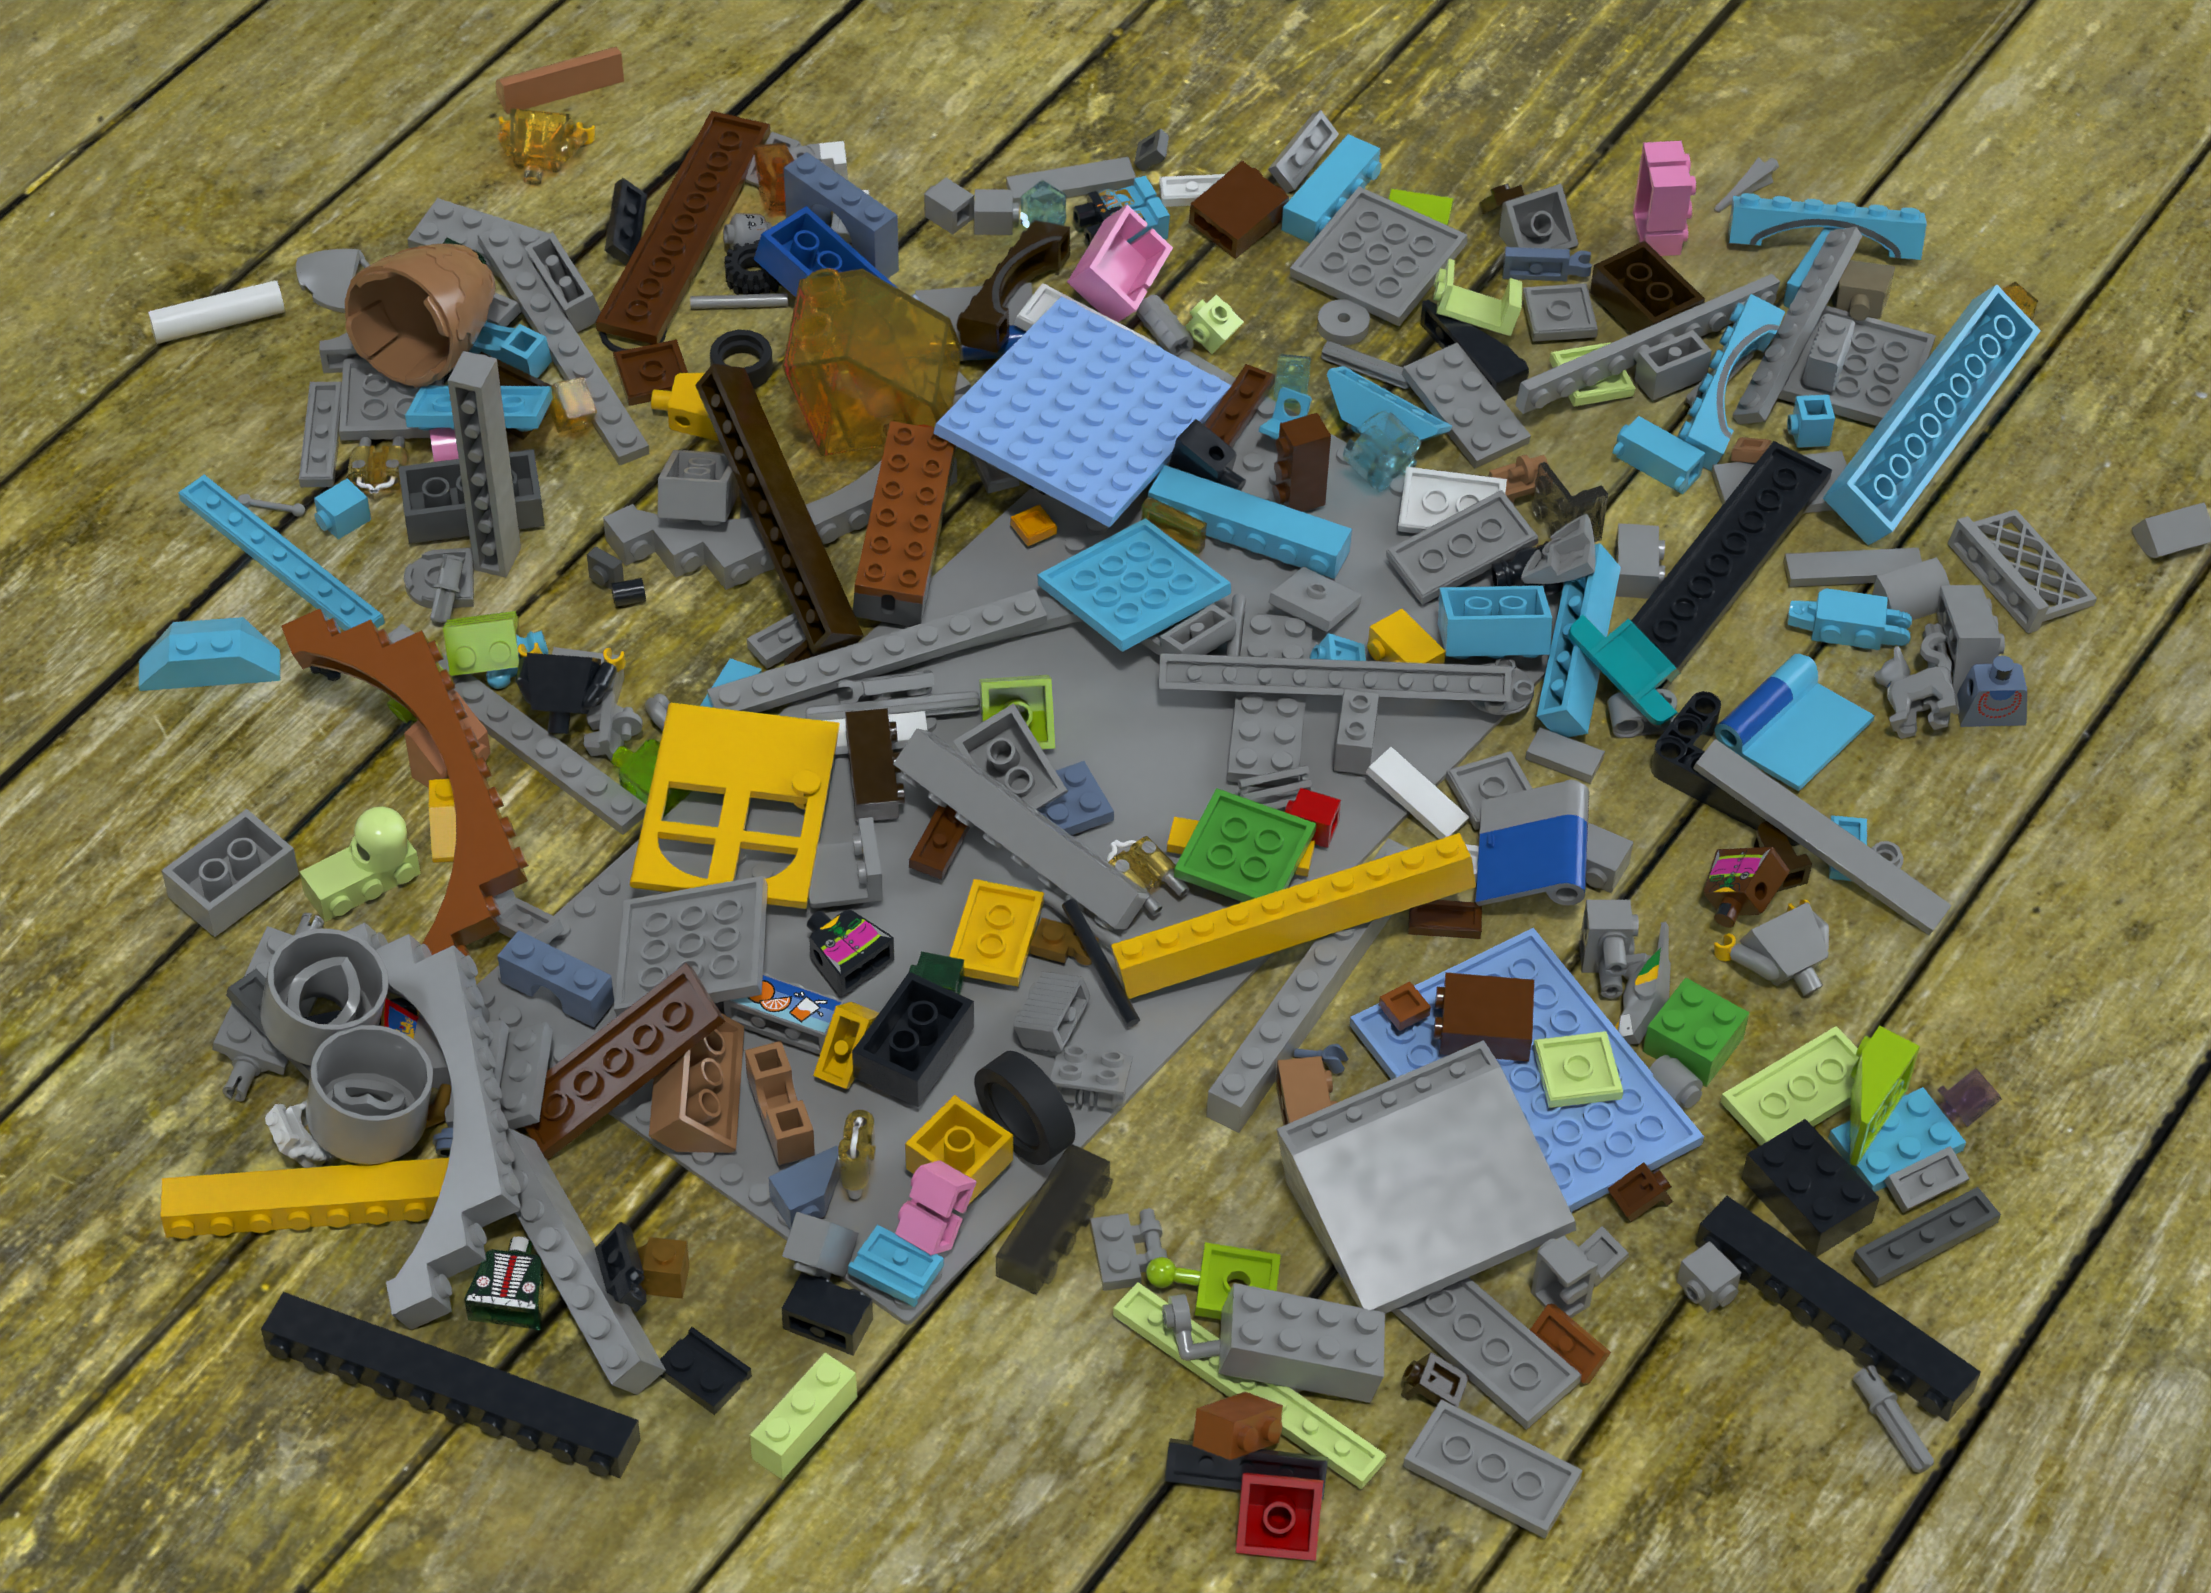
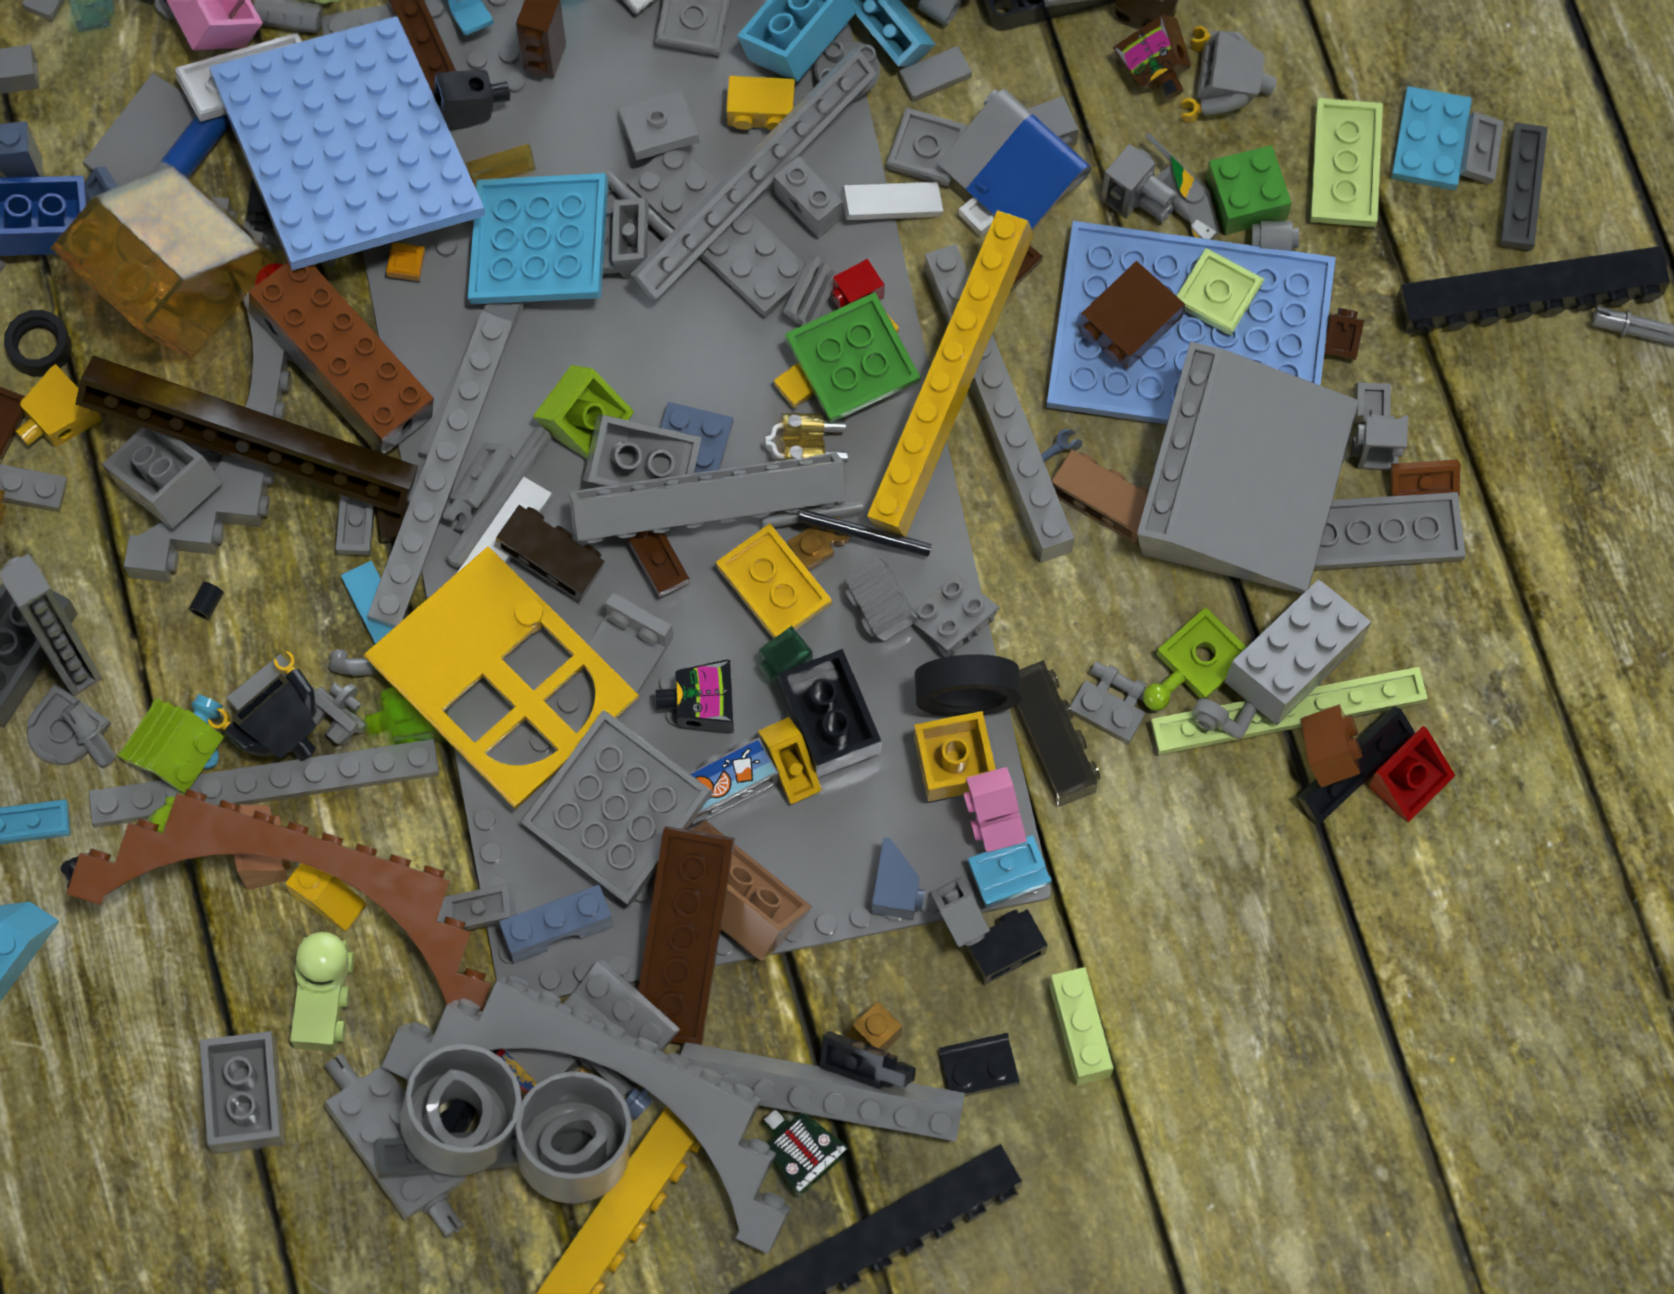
camera: 50 degrees left, 20 degrees up
white piece [265,1100,337,1168] -> none
dark grey plate [587,546,624,589] -> none
medium nougat arch [745,1041,815,1165] -> none
clear yellow piece [838,1110,876,1199] -> none
dark brown arch [957,220,1070,353] -> none
light grey brick [974,189,1019,235] -> none
medium azure brick [1147,465,1352,579] -> none
medium azure bracket [1310,633,1366,661] -> none
dark orange plate [1379,981,1431,1031] -> none
dark brown bracket [1401,1352,1469,1407] -> none
light grey plate [1403,1399,1582,1538] -> none
light grey brick [1677,1241,1741,1313] -> none
black brick [1741,1119,1880,1257] -> none
lime slope [1850,1025,1920,1166] -> none
bracket [1937,1068,2002,1127] -> none

